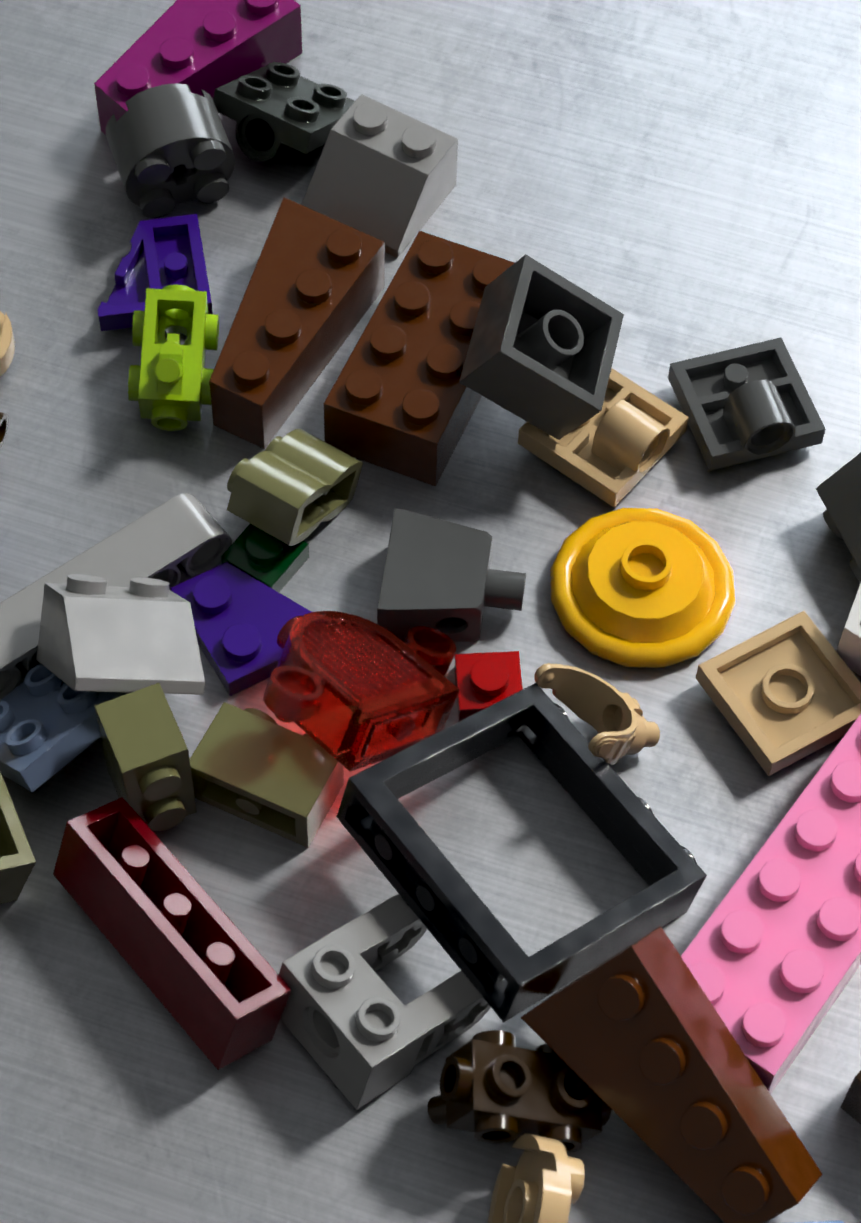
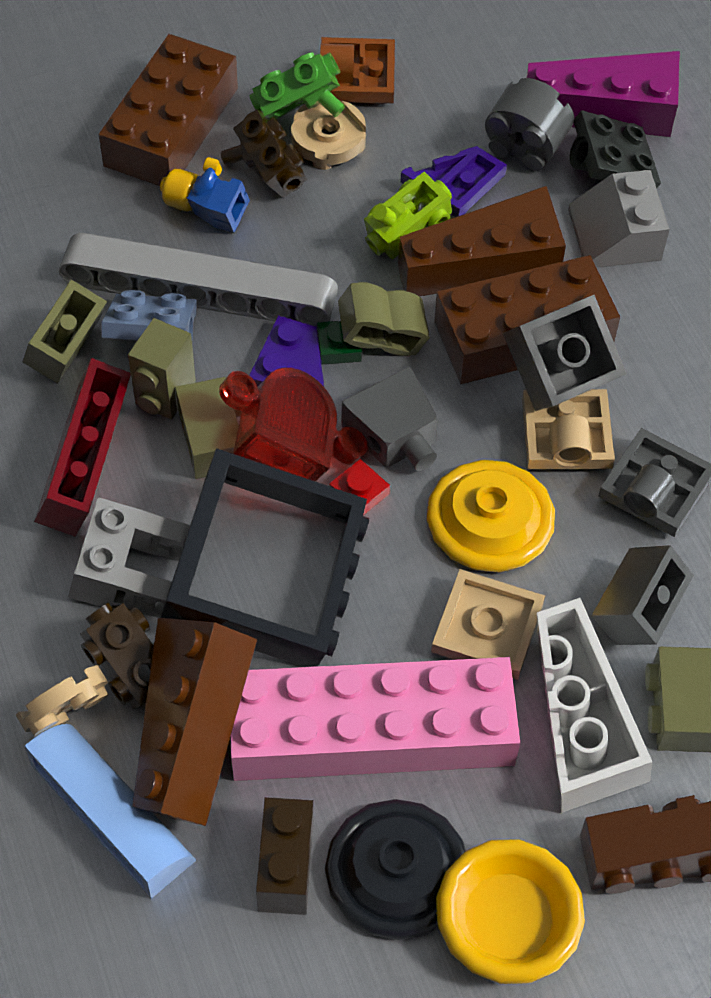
camera: 50 degrees right, 0 degrees up
light grey slope [36,574,205,695] -> none
tan helmet [534,663,660,765] -> none

